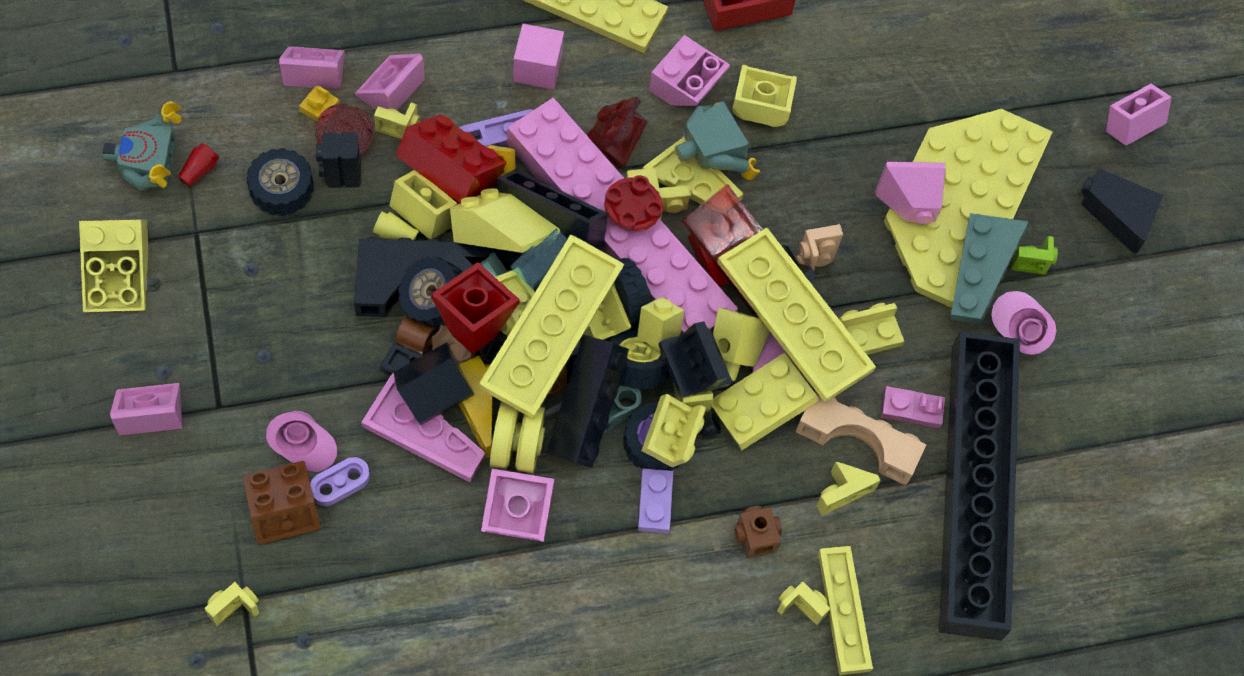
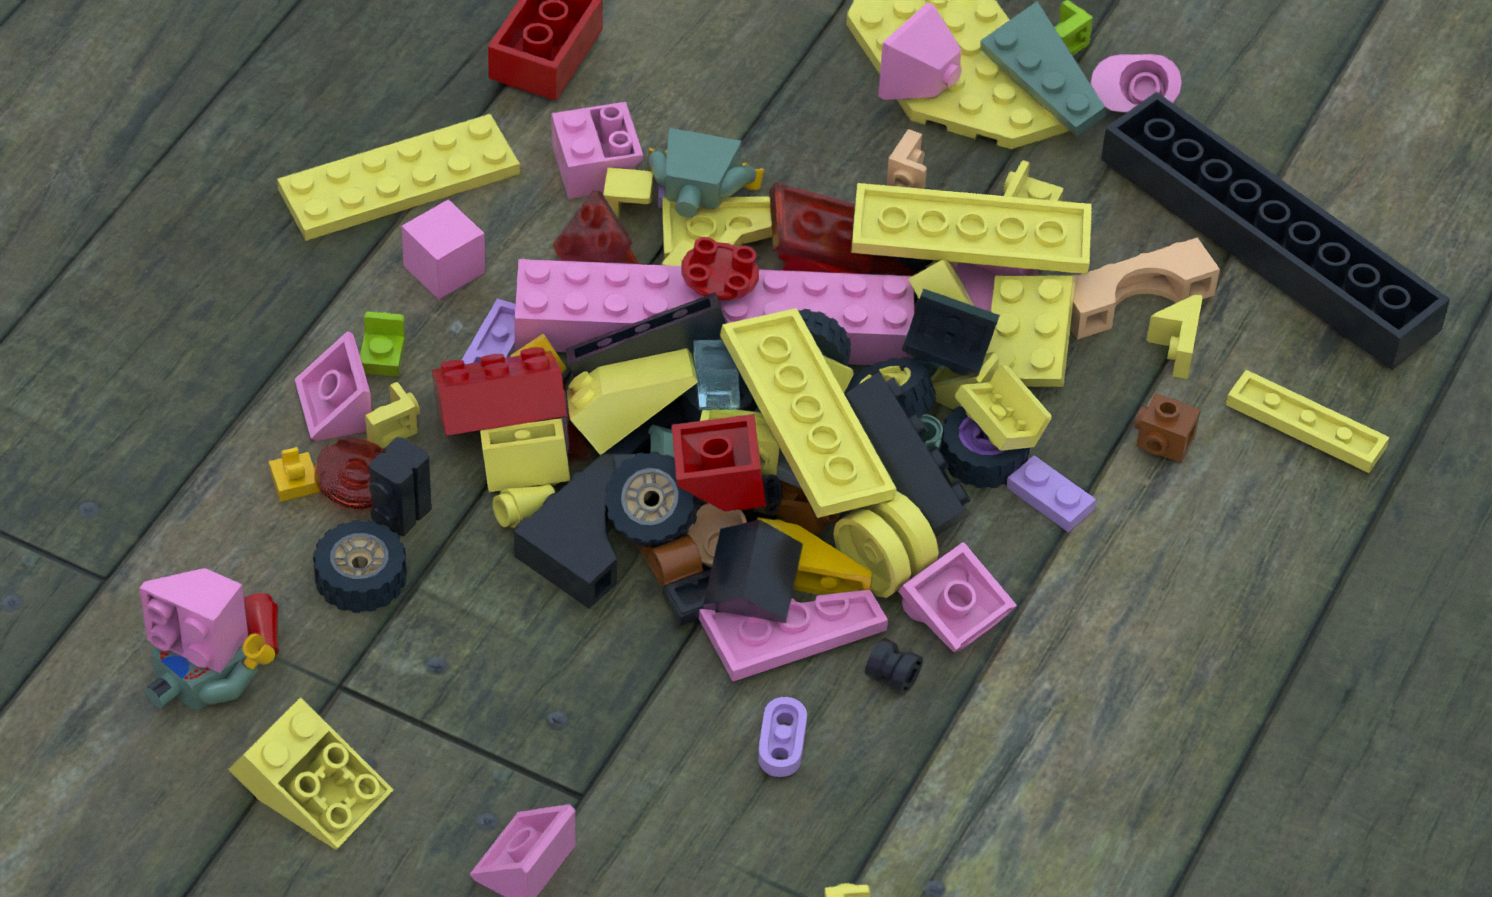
camera: 45 degrees left, 15 degrees down
dark orange bracket [243,461,321,545] -> none
bright pink piece [266,411,337,472] -> none
bright pink slope [279,46,345,90] -> none
light yellow brick [637,297,684,351] -> none
light yellow slope [732,65,797,127] -> none
light yellow bracket [777,582,831,625] -> none
bright pink plate [881,386,945,429] -> none
none -> bright pink slope [139,568,248,673]
none -> lime bracket [360,312,406,377]
none -> light yellow panel [603,168,653,223]
none -> black wheel [865,638,923,695]

